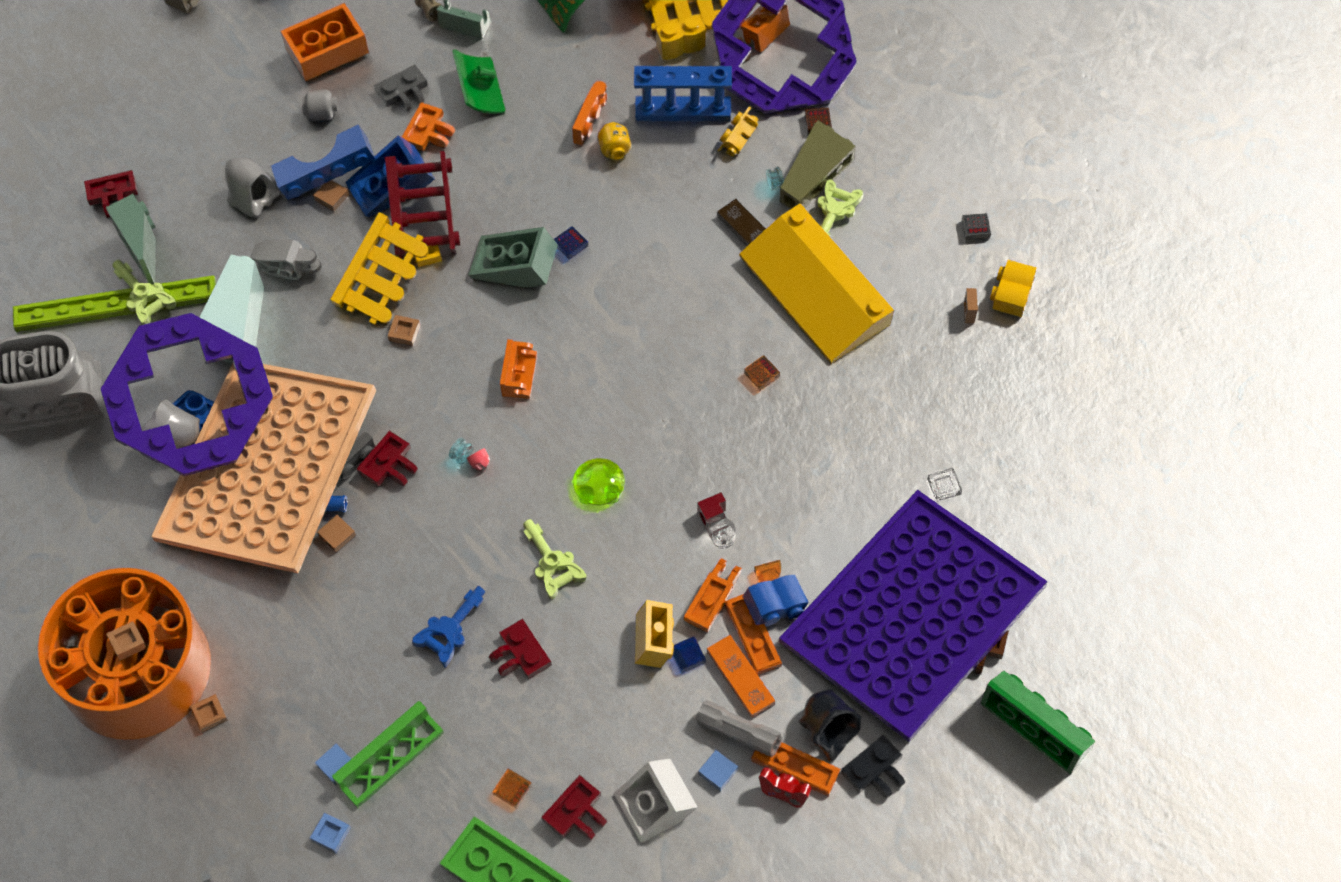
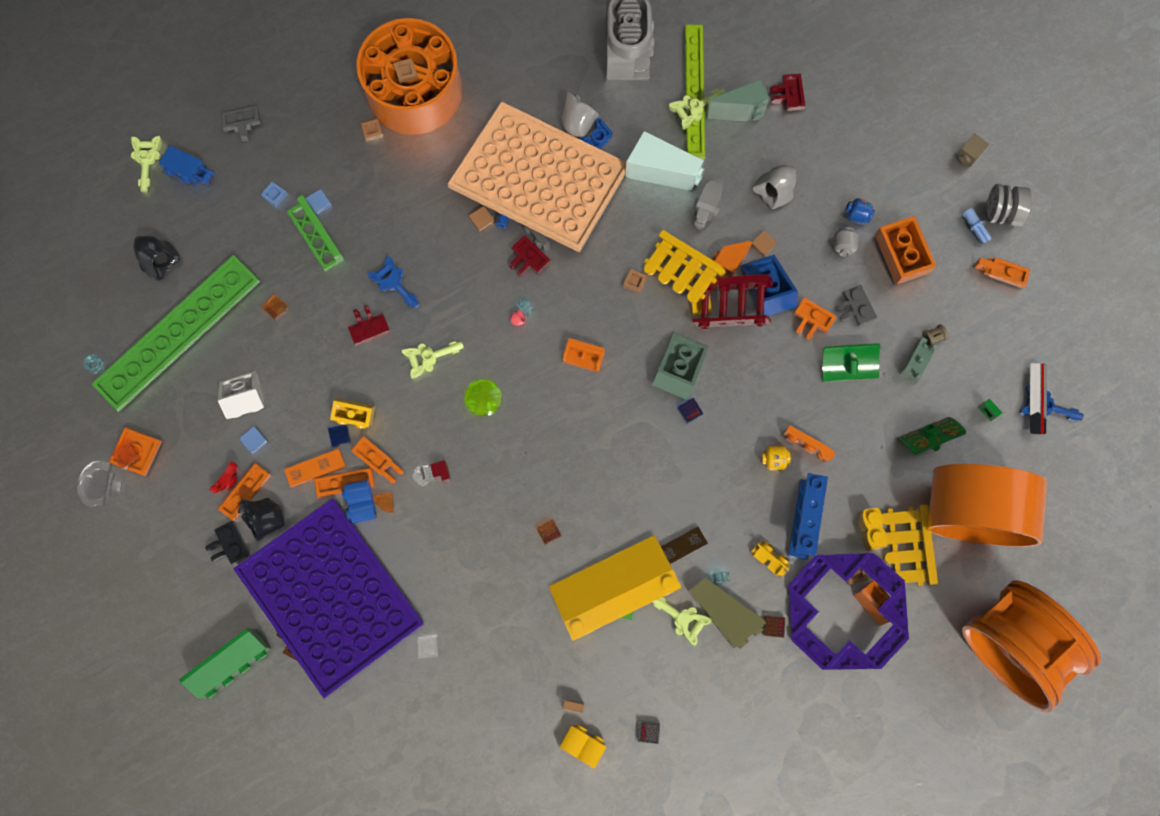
camera: 100 degrees right, 15 degrees up
dark purple plate [100,313,273,476] -> none
blue arch [271,124,376,200] -> none
dark red hinge [541,774,607,840] -> none
light grey axle [696,700,782,757] -> none
none -> orange slope [712,241,753,277]
none -> blue head [845,198,875,225]

